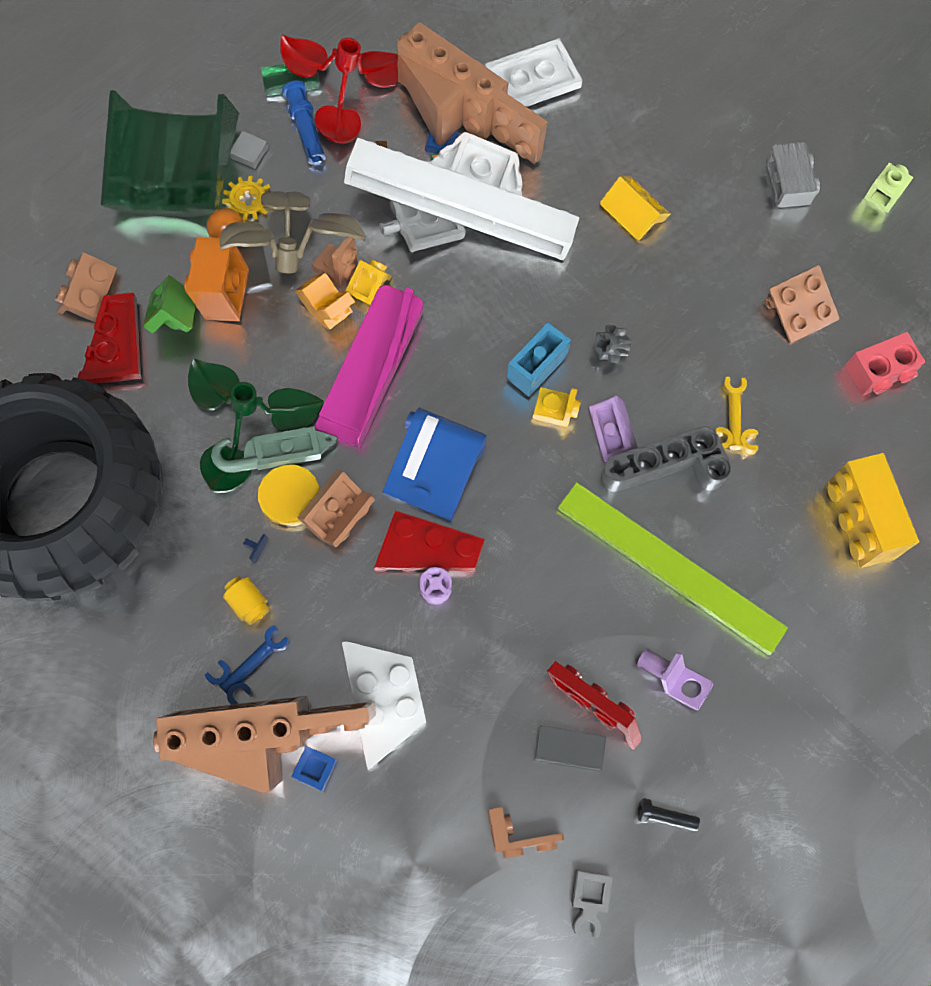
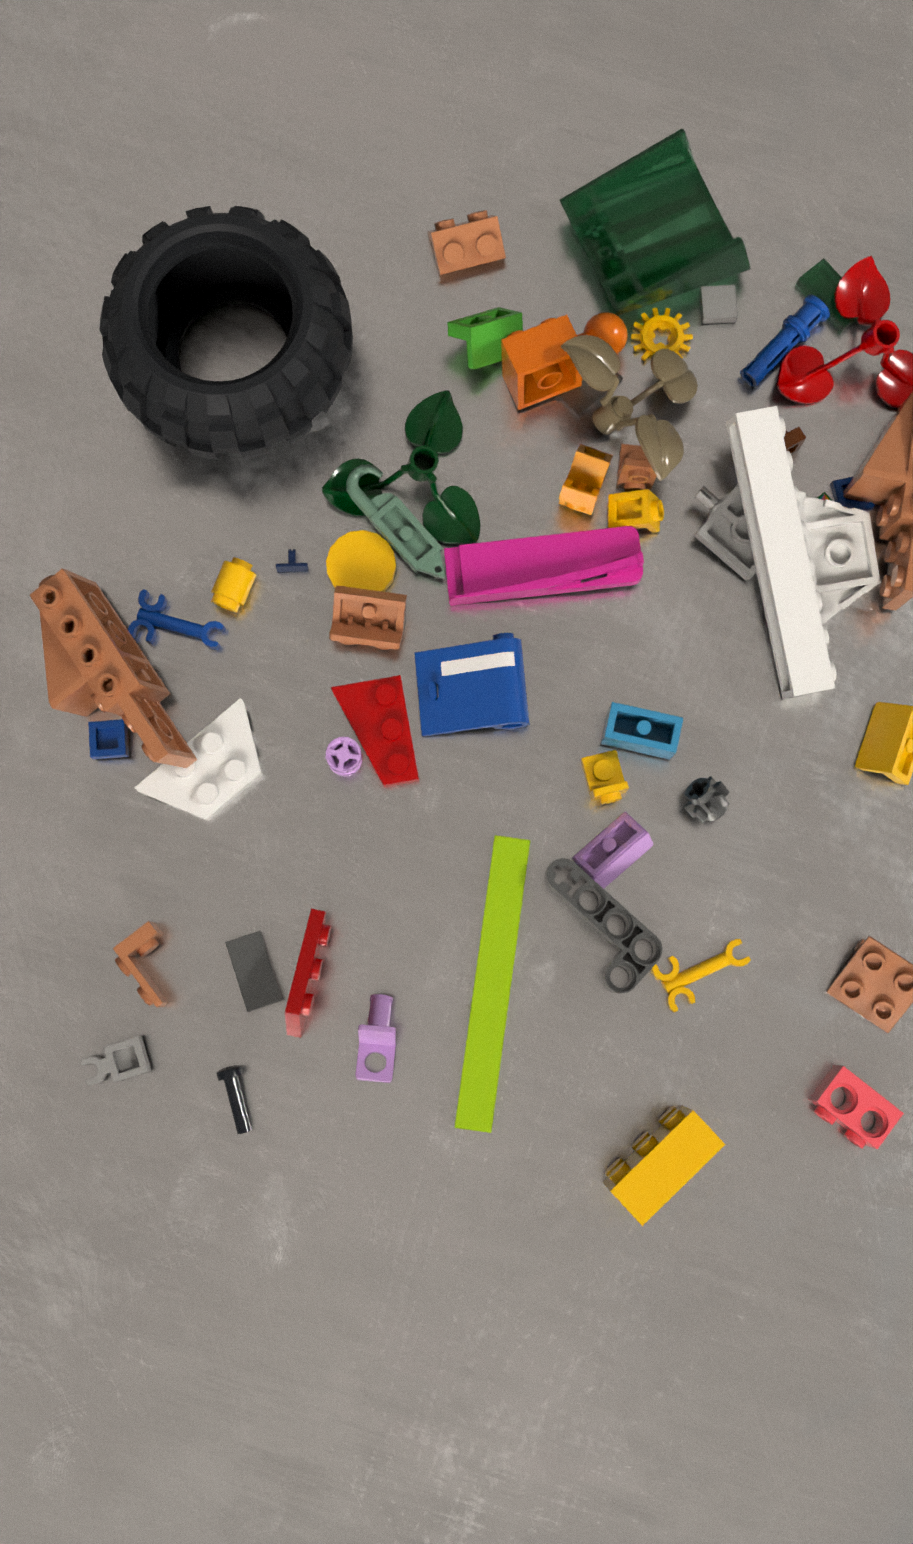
camera: 65 degrees right, 10 degrees up
red wing [77,292,141,384] -> none

